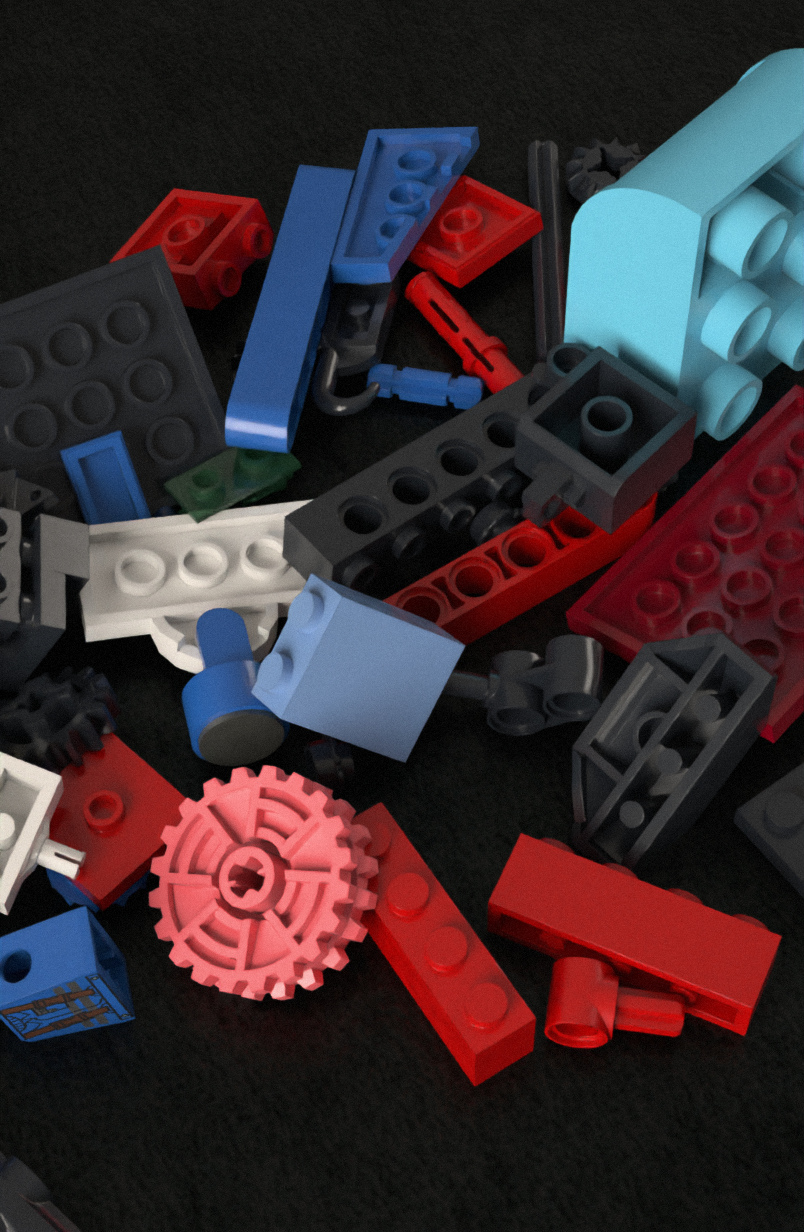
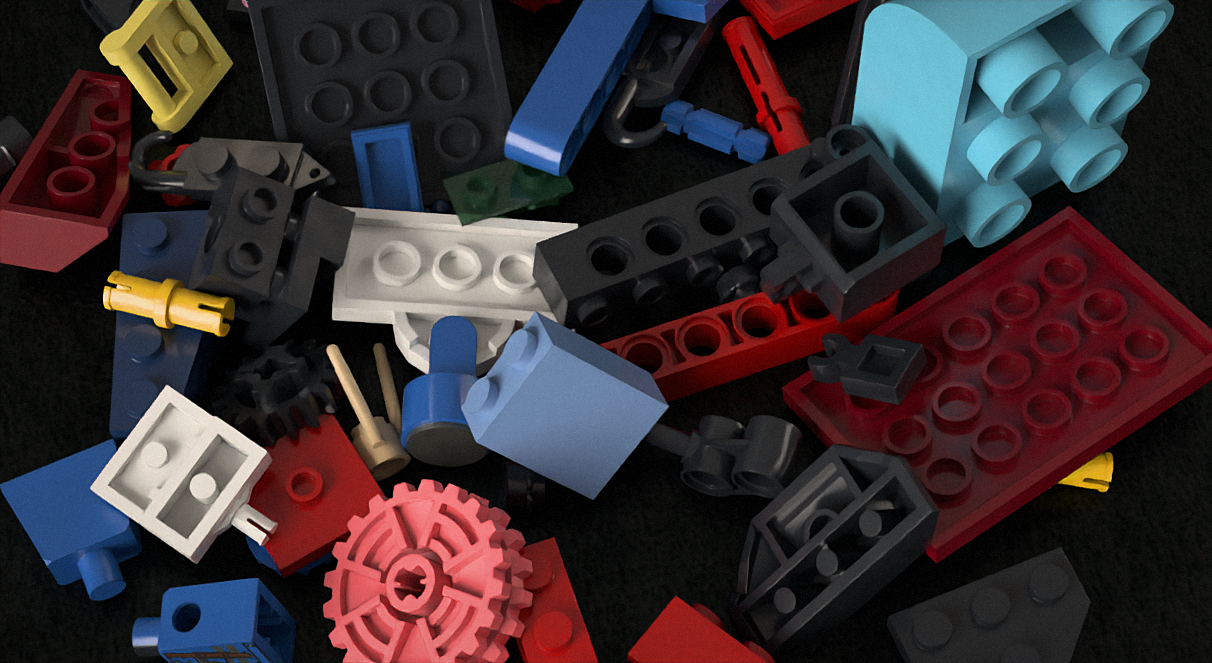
camera: 15 degrees right, 5 degrees up
none -> tan plant [326,343,411,481]
none -> black plate [807,333,927,405]

